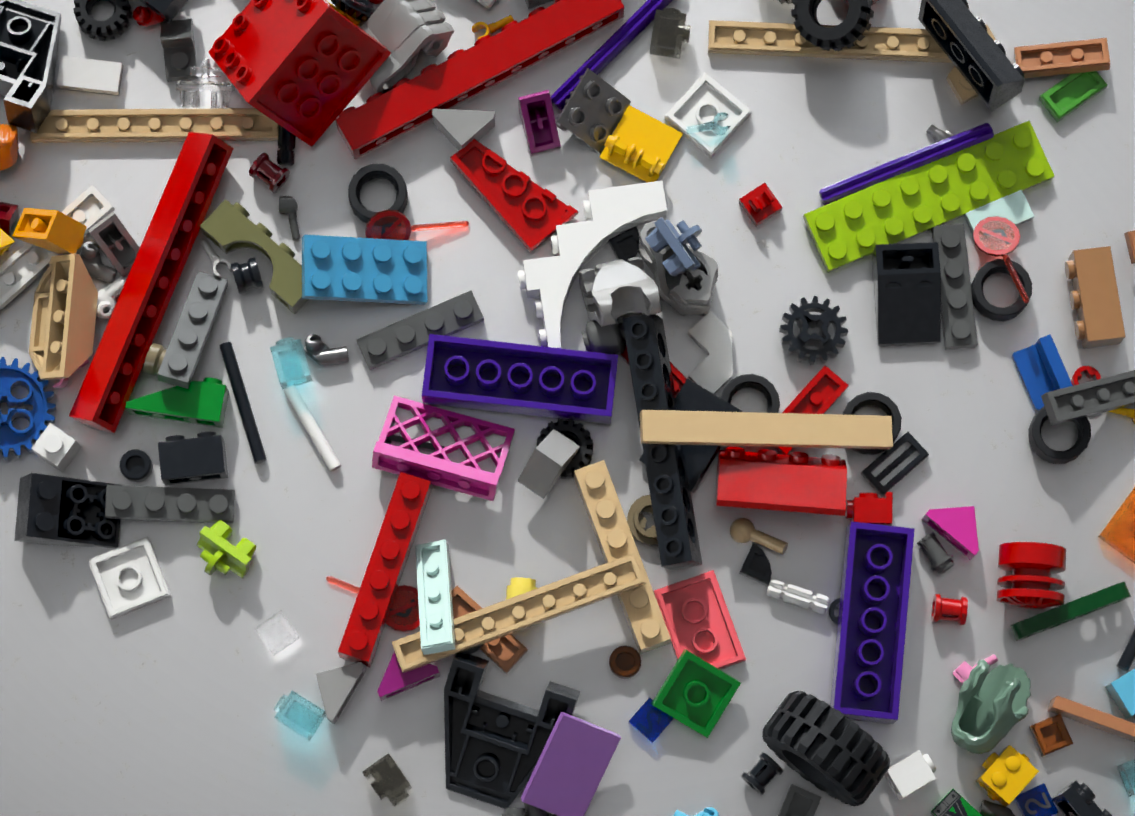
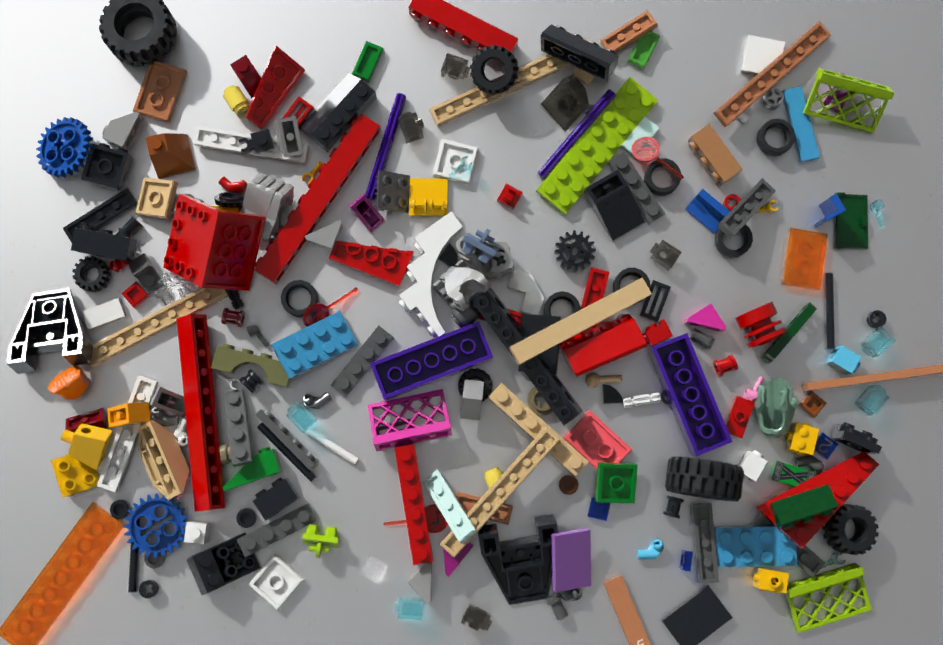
camera: 30 degrees left, 5 degrees up
none -> red tile [121,281,150,308]
none -> dark grey plate [255,409,317,470]
none -> clear smoke slope [541,74,589,131]
none -> clear smoke brick [650,240,682,271]
none -> red plate [725,396,755,439]

